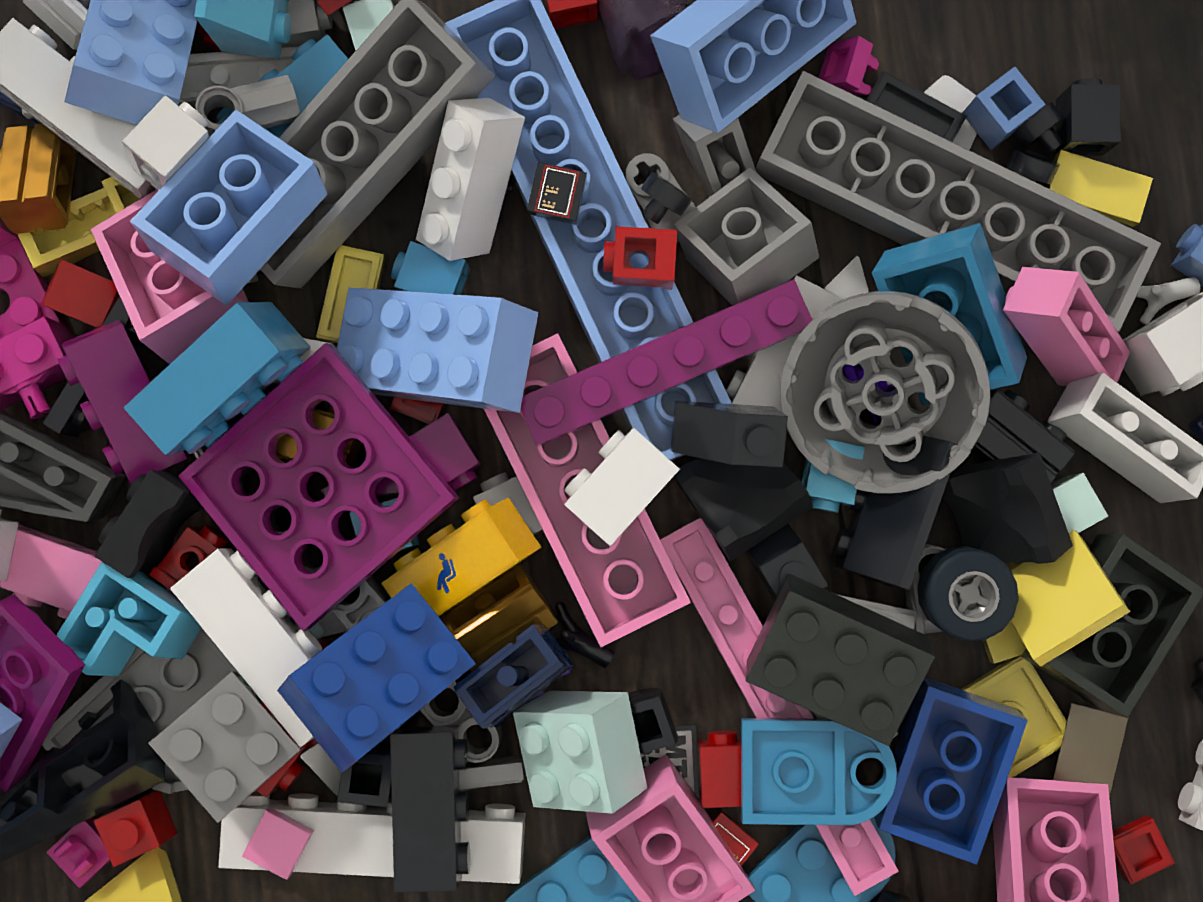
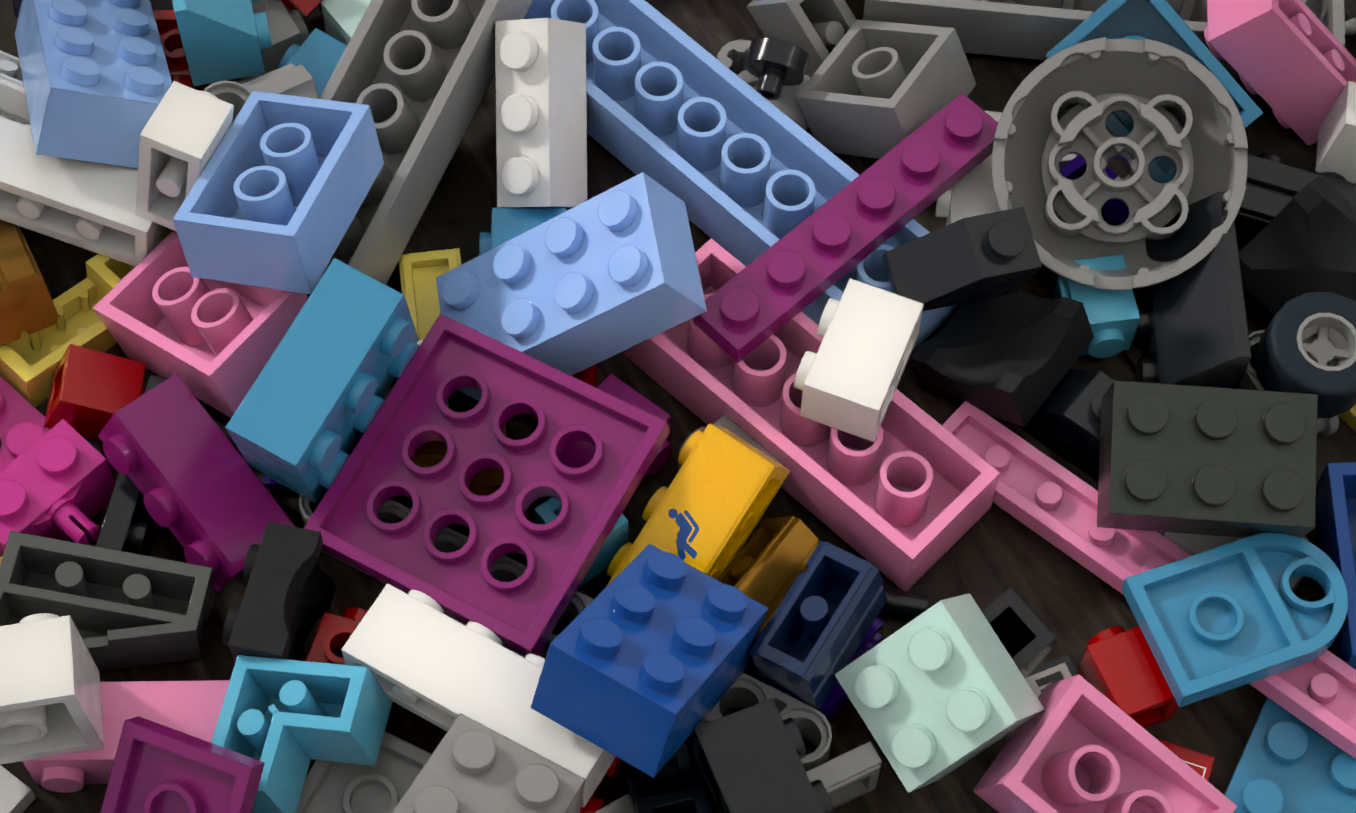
camera: 25 degrees left, 25 degrees down
black tile [527,162,587,225] -> none
red brick [603,226,677,290] -> none

